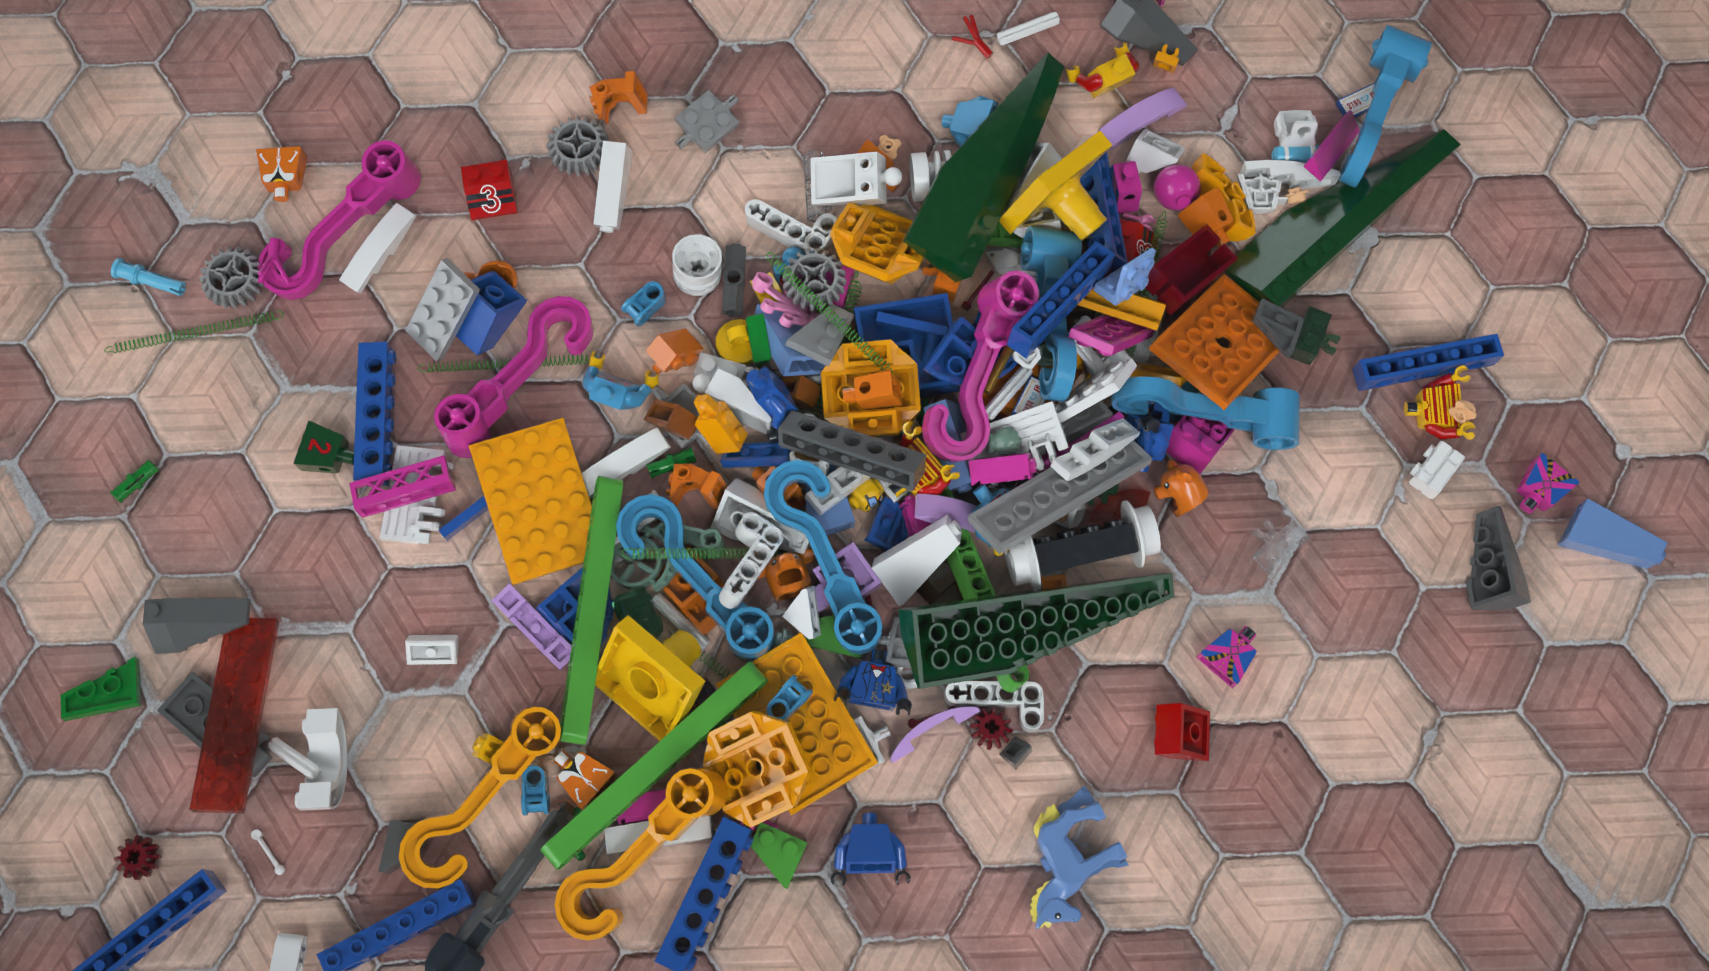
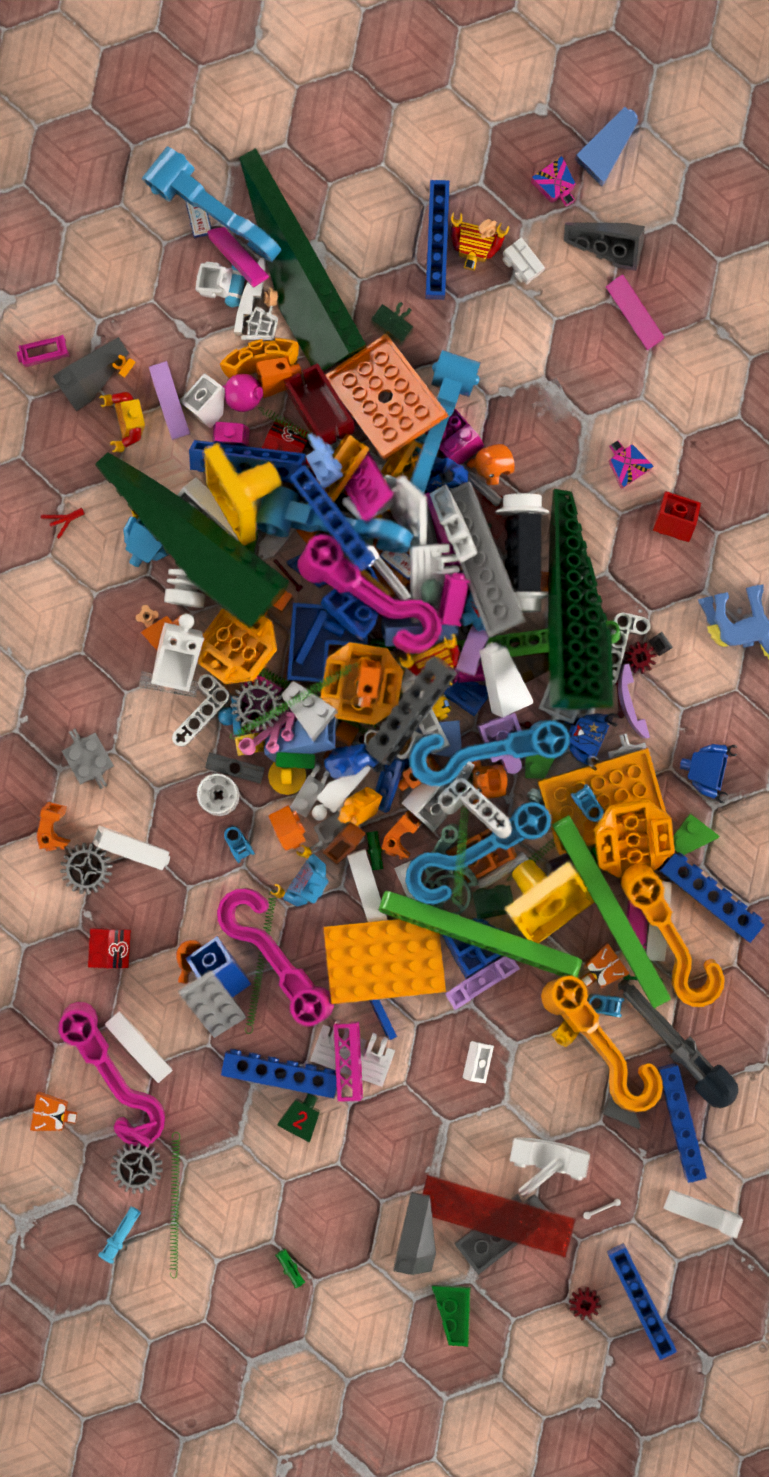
camera: 80 degrees left, 15 degrees up
white slope [782,586,821,639] -> none
white axle [997,12,1060,45] -> none
bright pink hand [1123,212,1157,232] -> none
dark grey wing [1252,299,1305,358] -> none
none -> light grey axle [461,463,503,506]
none -> dark pink slope [606,274,664,350]

